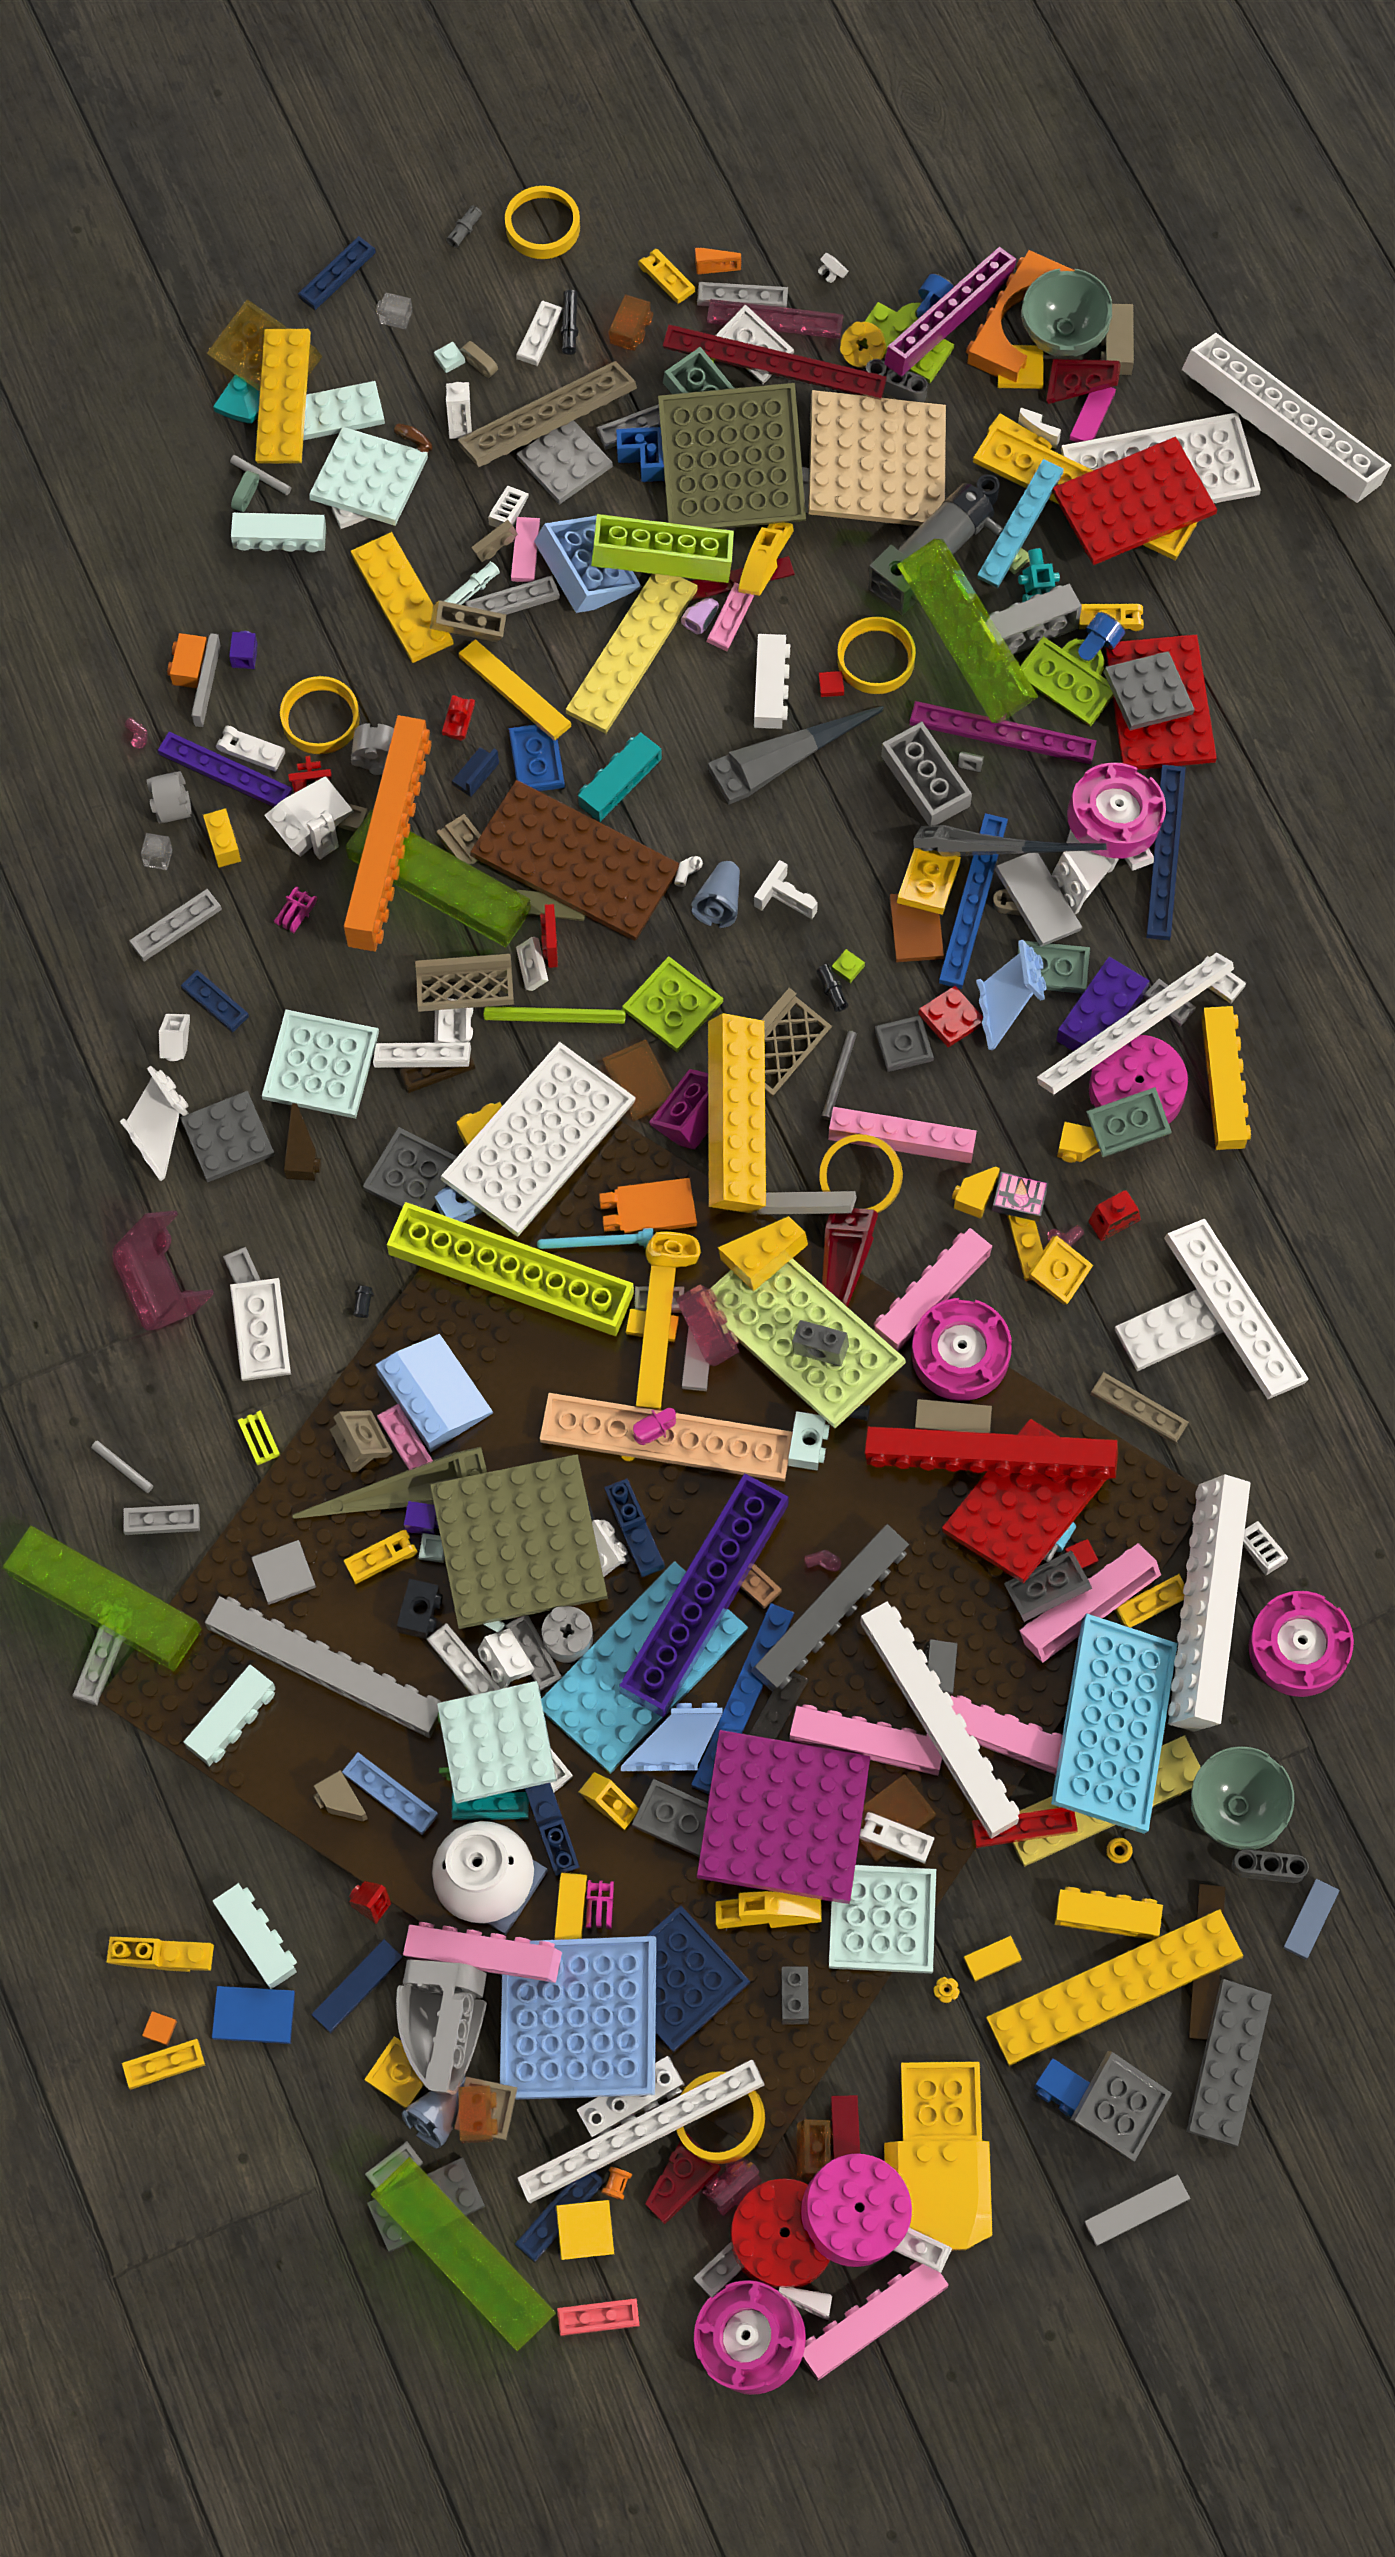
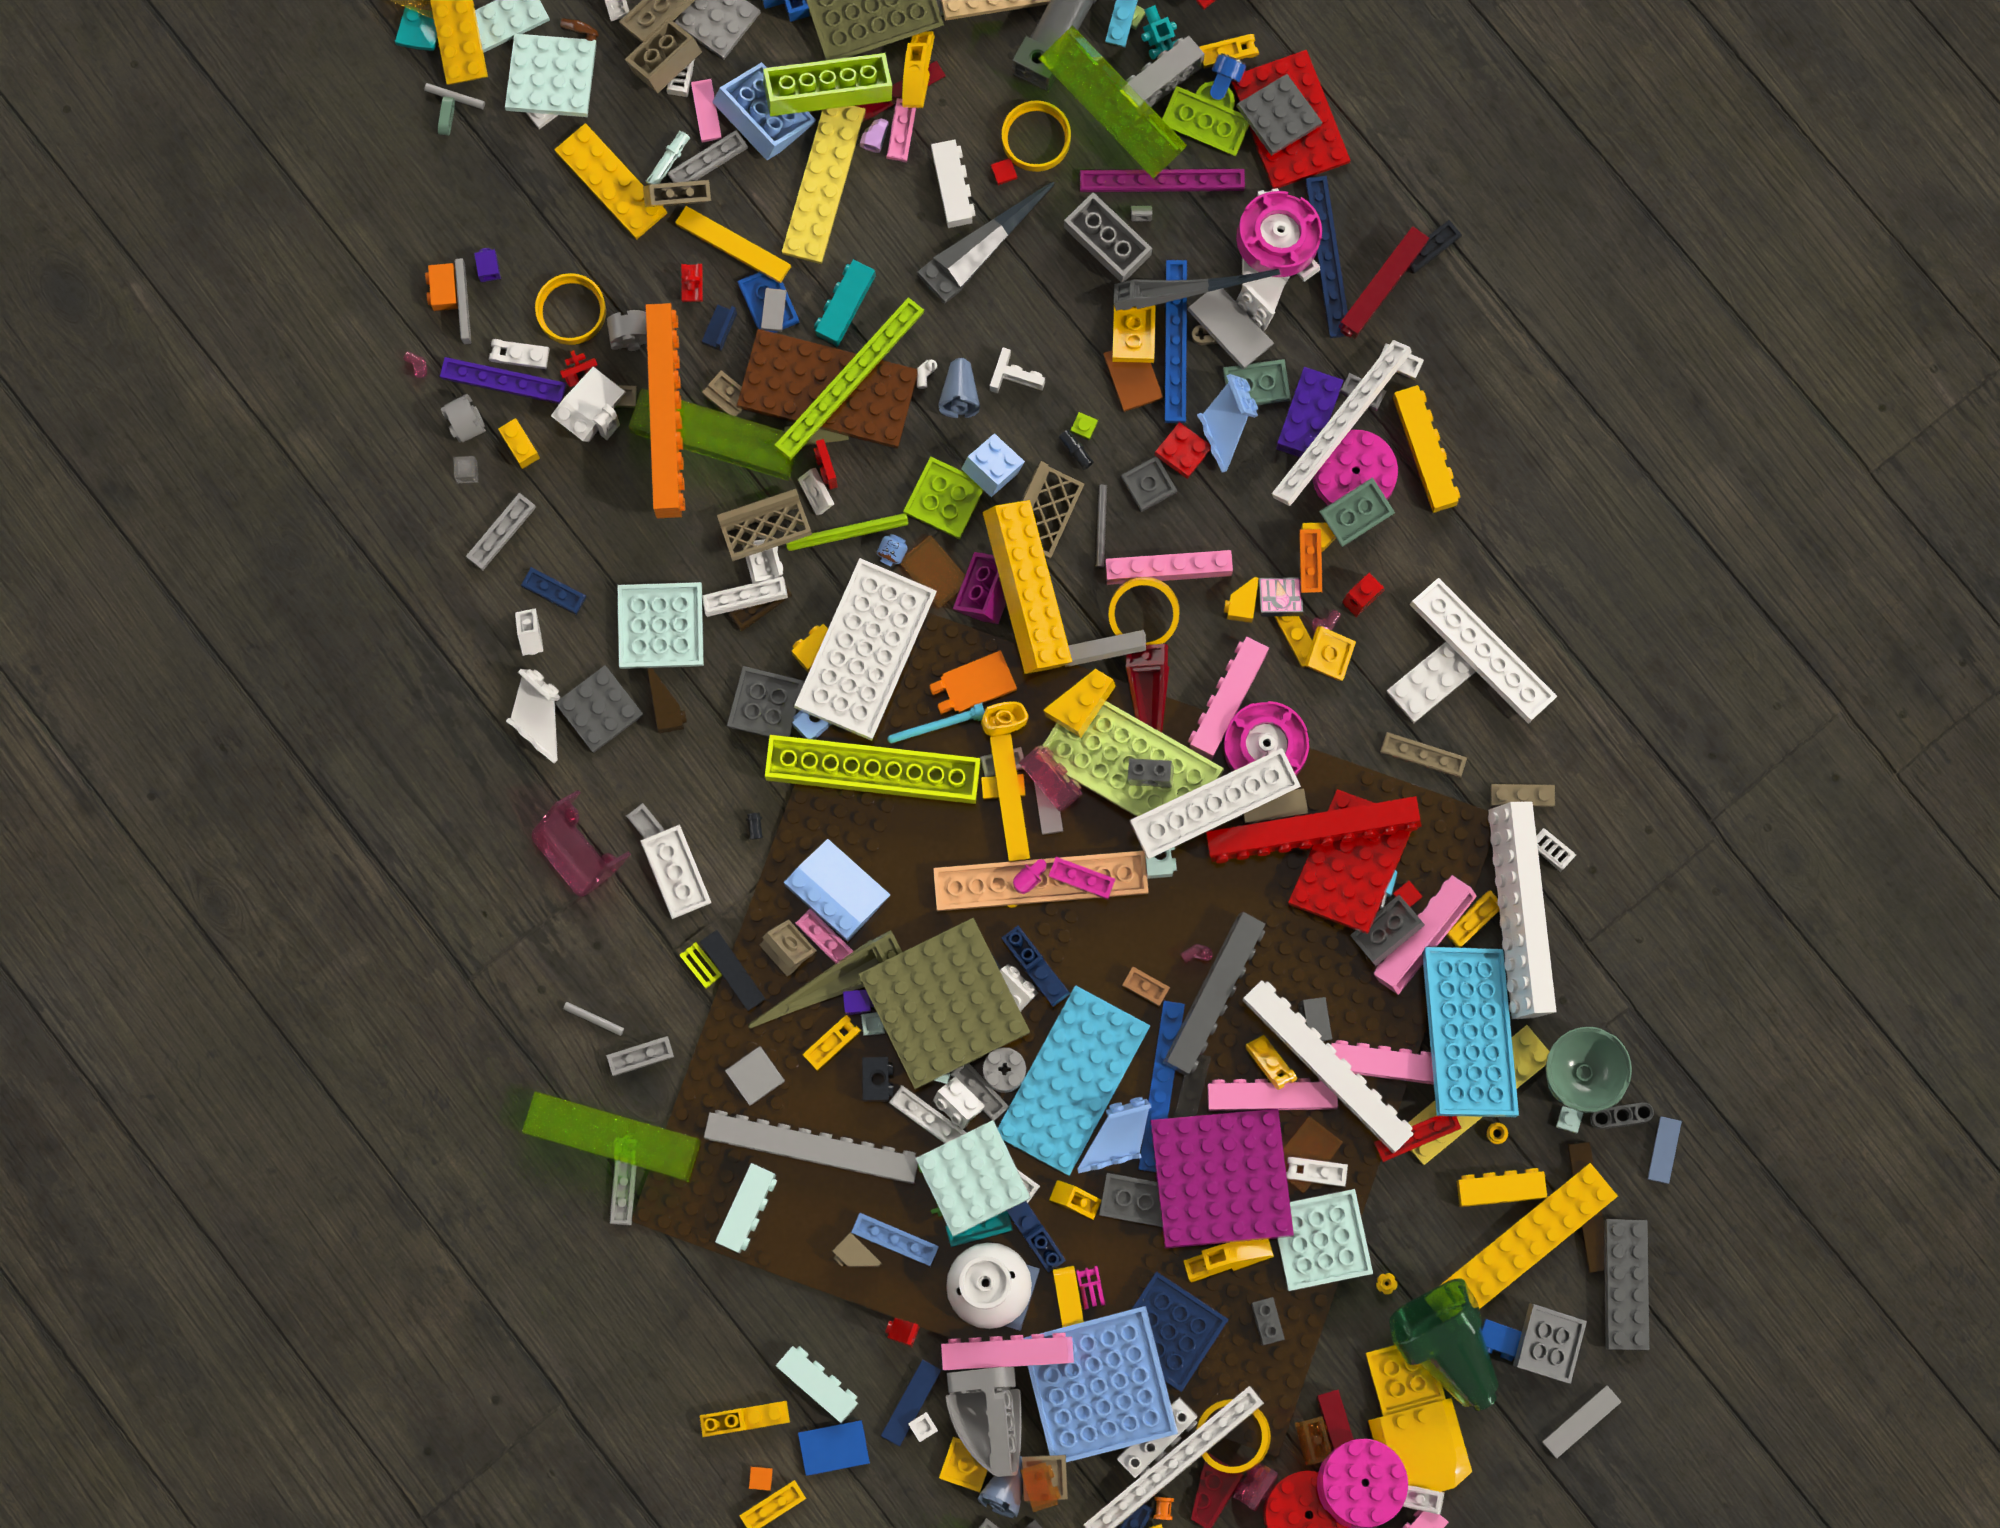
camera: 15 degrees left, 10 degrees up
light aqua brick [231,513,326,552] -> none
dark pink arm [274,887,317,933] -> none
dark tan plate [471,519,518,562] -> none
dark purple brick [619,1473,789,1718] -> none
yellow tile [964,1936,1022,1982] -> none
dark pink piece [1249,1591,1354,1697] -> none
none -> dark tan brick [625,18,702,93]
none -> black tile [700,930,766,1012]
none -> light grey tile [761,288,787,332]
none -> lime plate [774,297,924,461]
none -> medium blue head [877,534,907,566]
none -> white tile [908,1412,938,1442]
none -> light blue brick [961,433,1025,497]
none -> dark pink plate [1048,857,1115,900]
none -> white plate [1130,748,1301,859]
none -> yellow plate [1246,1035,1297,1090]
none -> orange plate [1299,529,1322,593]
none -> dark red brick [1338,226,1429,339]
none -> clear green cone [1389,1279,1499,1411]
none -> black tile [1409,220,1462,274]
none -> dark tan plate [1491,784,1555,807]
none -> light aqua plate [1556,1106,1583,1134]

